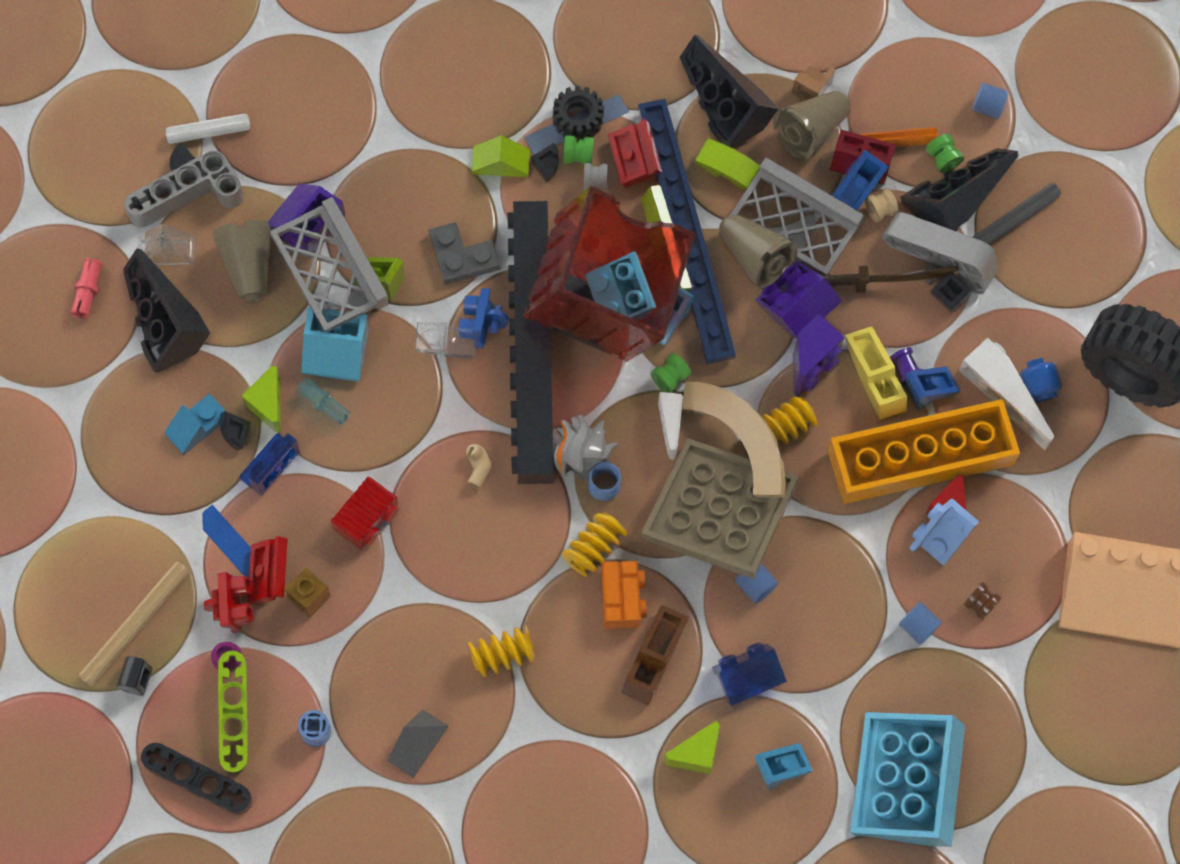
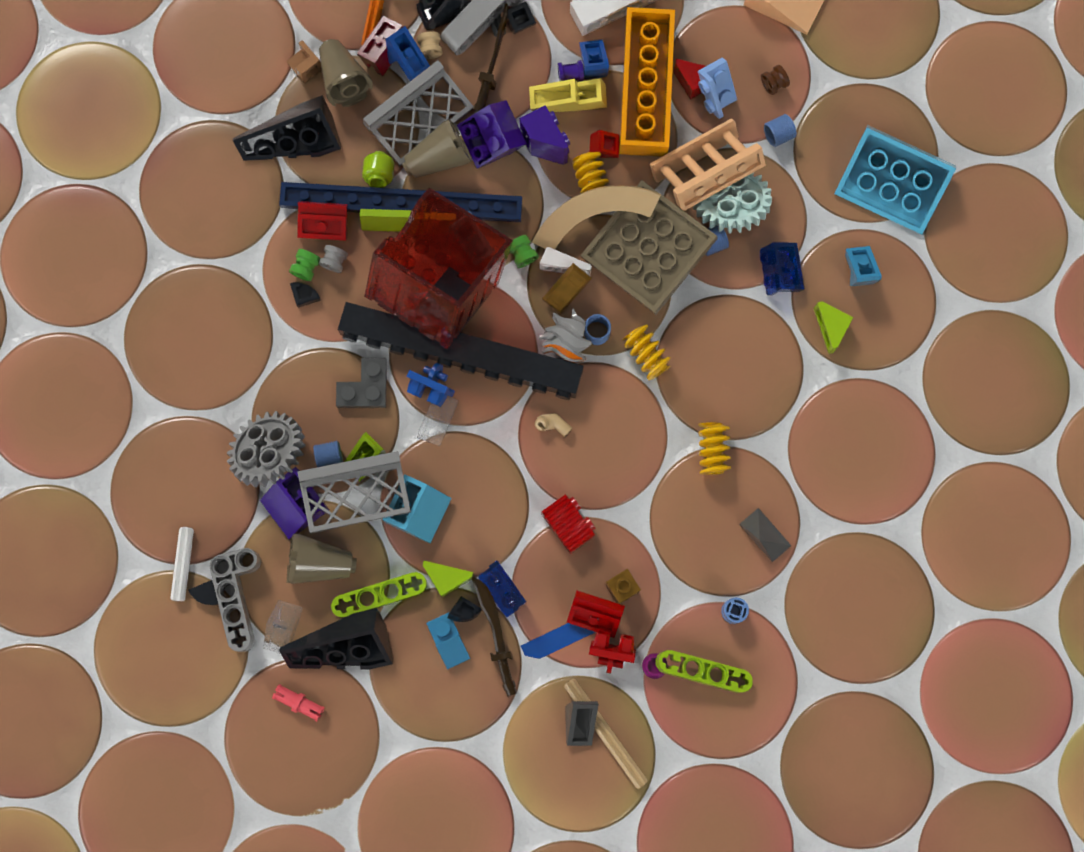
camera: 70 degrees left, 10 degrees up
black brick [117,656,152,696] -> none
black beam [141,742,252,815] -> none
clear light blue axle [296,377,350,424] -> none
lime slope [472,135,530,177] -> none
sand blue sticker [524,94,629,154] -> none
black tyre [553,86,604,139] -> none
medium azure slope [585,252,656,329] -> none
orange brick [601,561,647,629] -> none
reddish brown slope [621,605,689,705] -> none
lime slope [694,138,760,191] -> none
none -> light grey gear [227,411,305,488]
none -> medium blue piece [313,440,343,467]
none -> lime beam [331,572,427,618]
none -> lime head [362,151,395,188]
none -> dark brown sword [472,577,517,697]
none -> pearl gold tile [542,263,592,314]
none -> dark grey slope [565,701,599,746]
none -> red slope [589,129,619,158]
none -> light nougat fence [650,119,766,211]
none -> light aqua gear [693,173,772,234]

